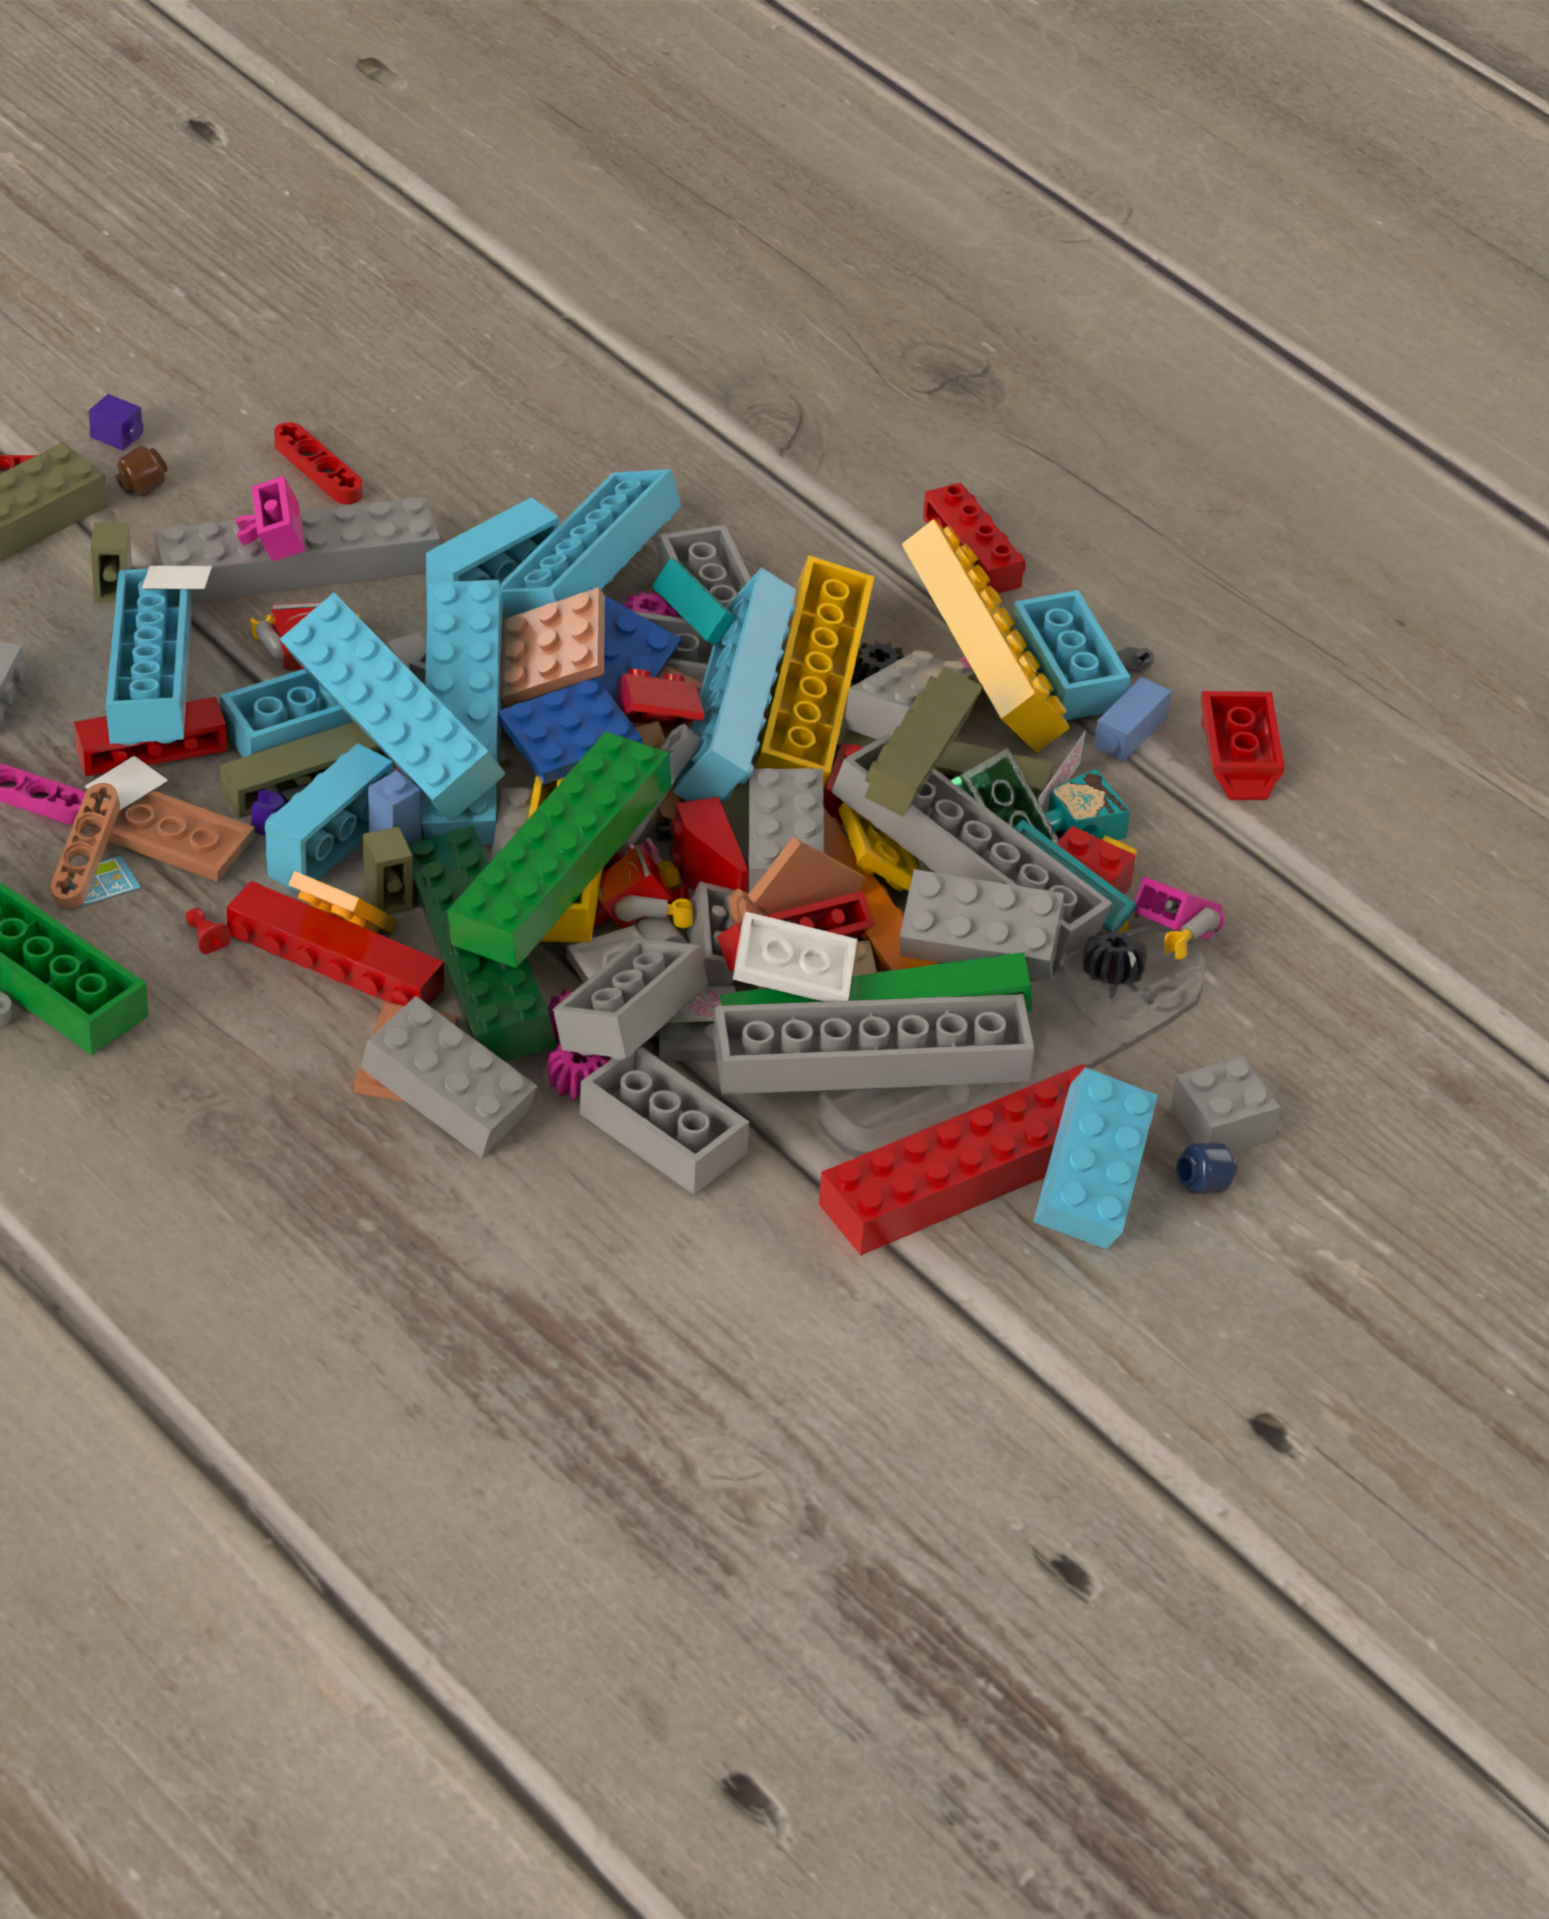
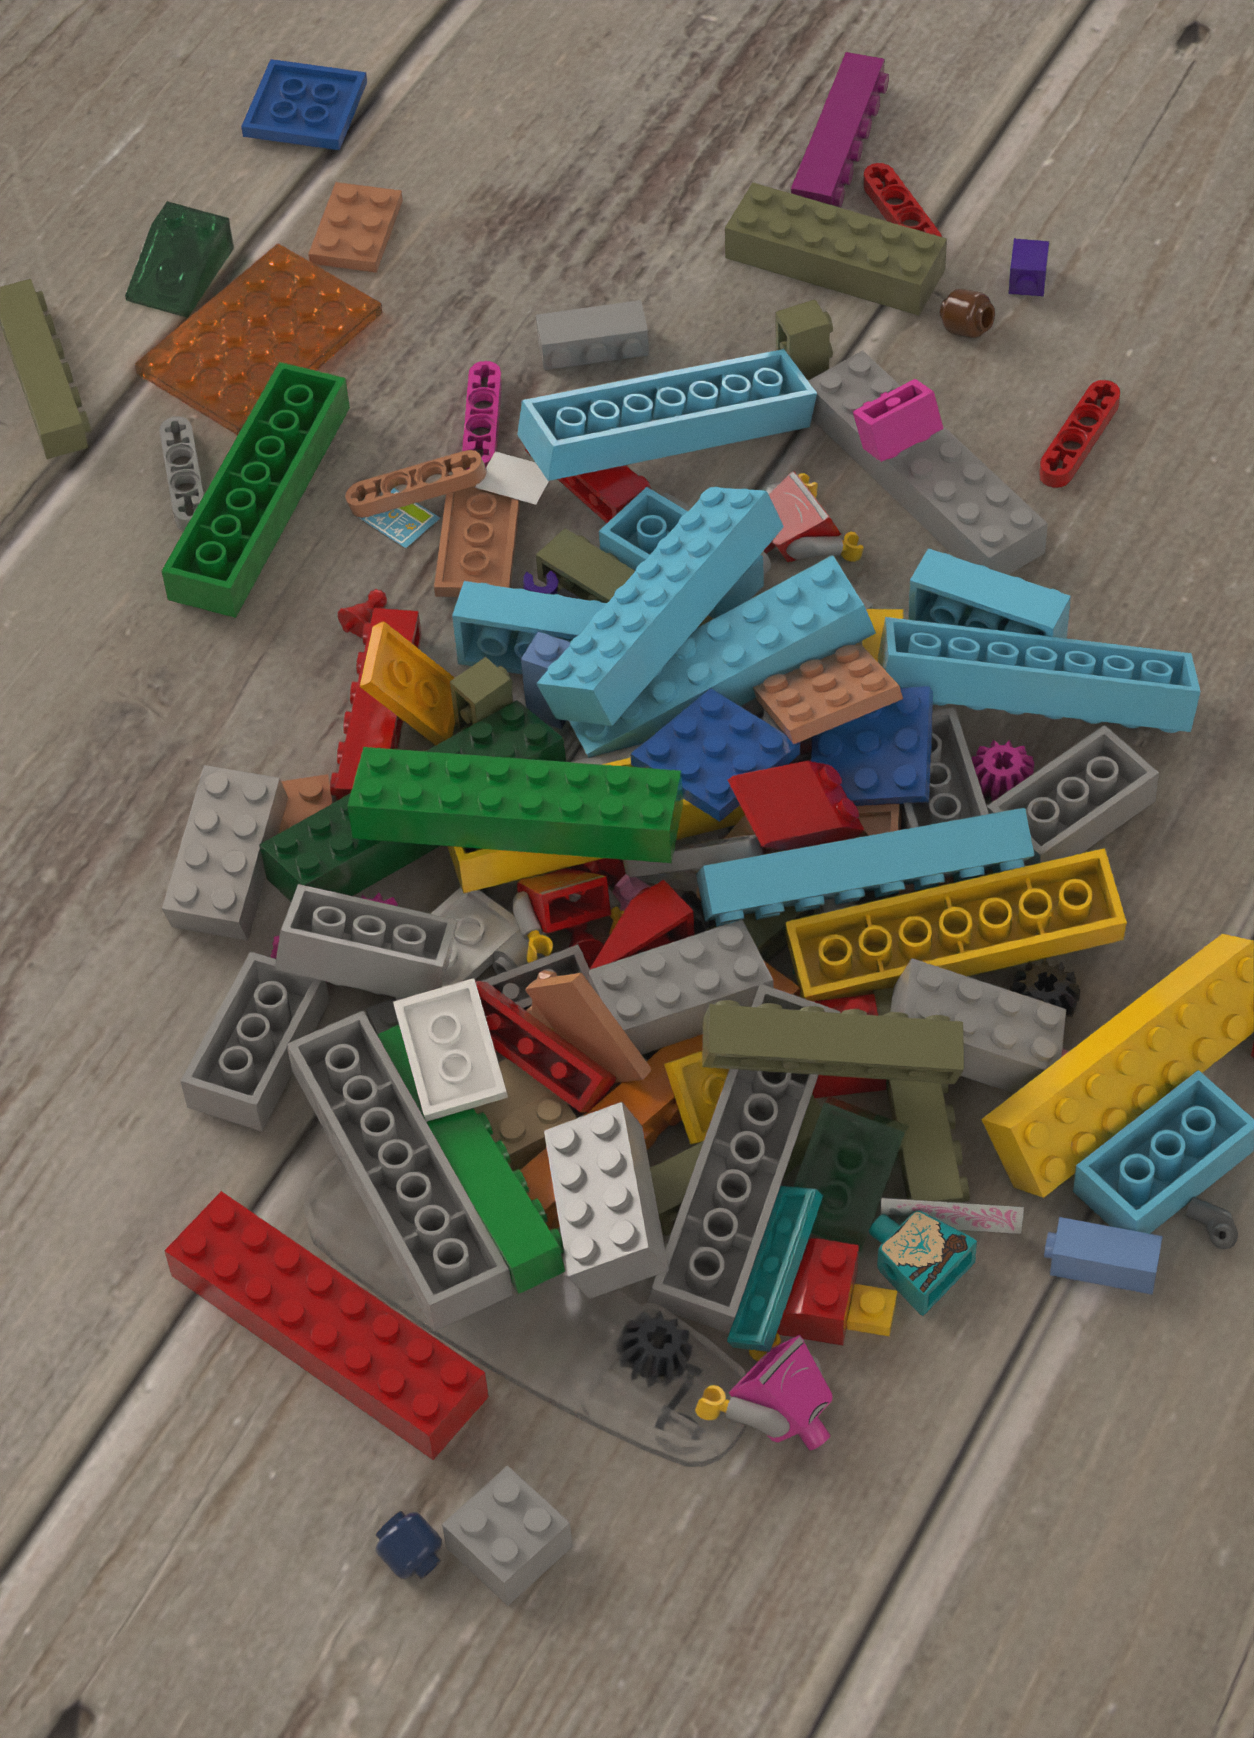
camera: 75 degrees right, 10 degrees up
white sticker [141,566,212,589] -> none
teal tile [652,558,735,646] -> none
medium azure brick [1033,1067,1158,1249] -> none
red slope [1201,691,1285,800] -> none

